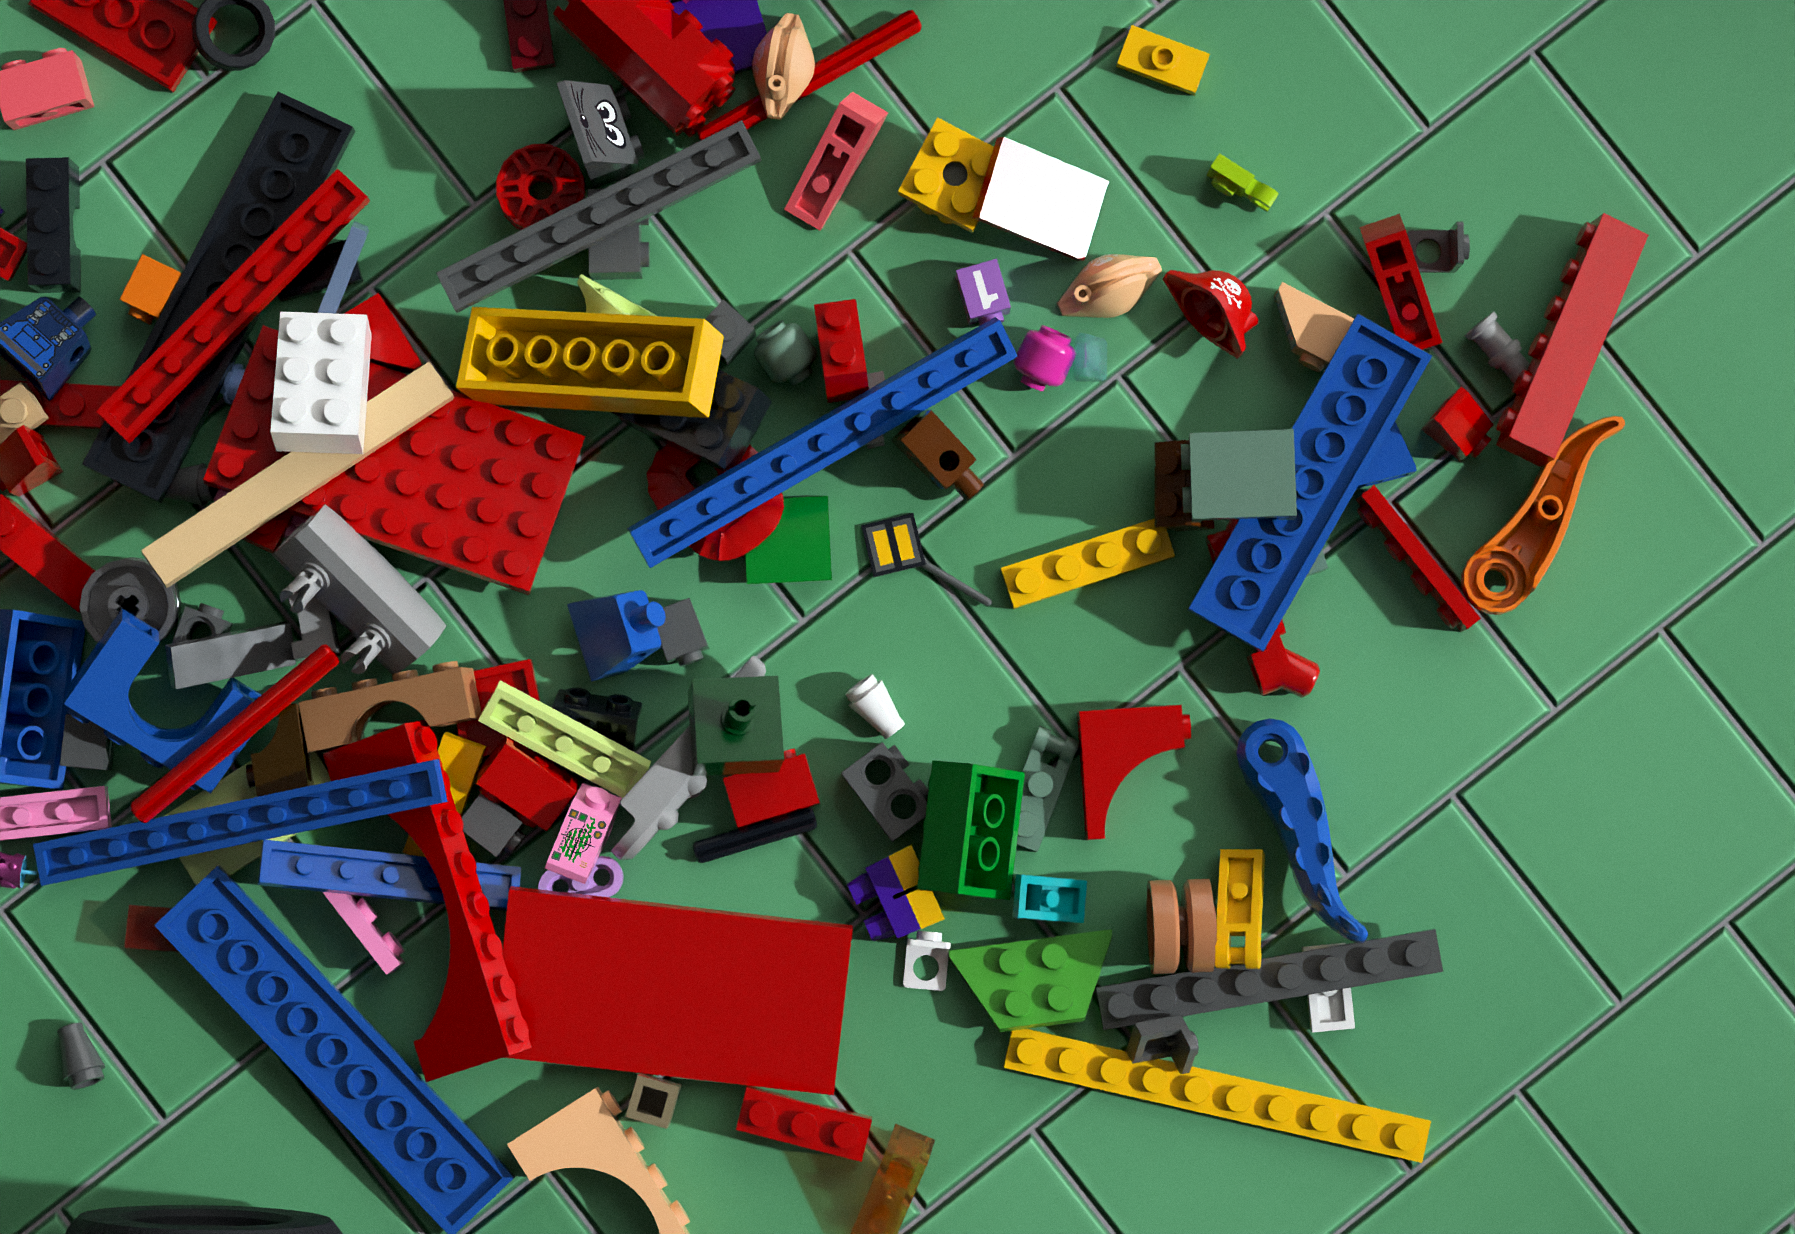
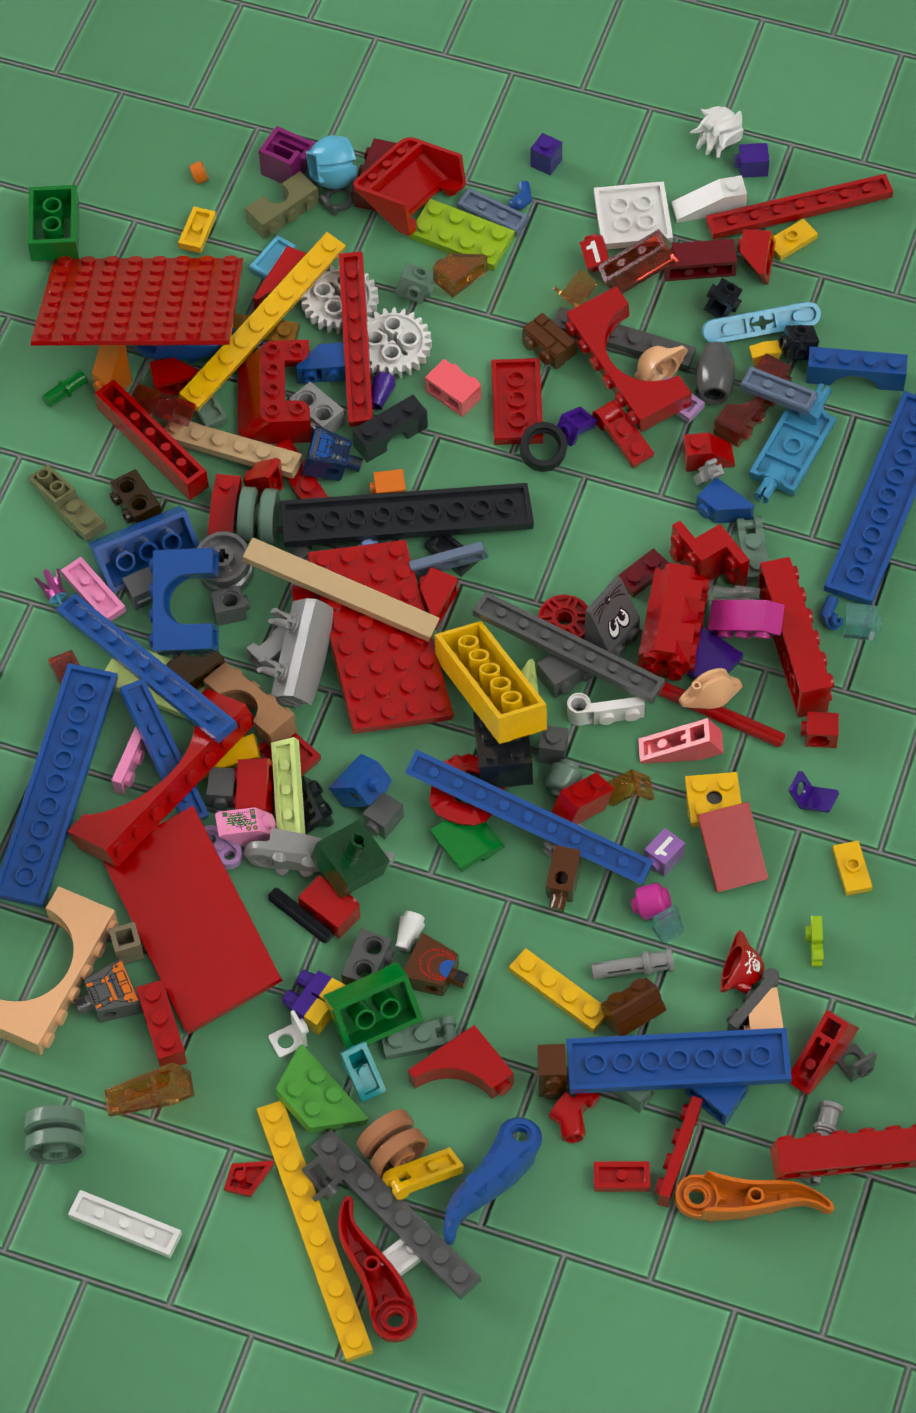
camera: 65 degrees right, 25 degrees down
red plate [96,168,370,444] -> none
red axle [131,644,339,823] -> none
tile [165,621,296,689] -> none
white brick [270,312,372,454] -> none
piece [861,513,992,606] -> none
light nougat hat [1056,254,1162,318] -> none
sand green panel [1181,429,1297,523] -> none
red slope [1421,386,1494,461] -> none
none -> torso [74,959,143,1022]
none -> red piece [224,1161,274,1197]
none -> sand green wheel [237,486,280,544]
none -> red animal [338,1196,418,1343]
none -> reddish brown torso [404,933,469,996]
none -> reddish brown brick [537,1044,567,1099]
none -> white plate [567,693,645,726]
none -> light grey pin [591,948,674,980]
none -> red plate [594,1161,650,1192]
none -> clear orange bracket [608,769,654,807]
none -> dark grey plate [726,968,779,1031]
none -> dark purple bracket [789,771,839,813]

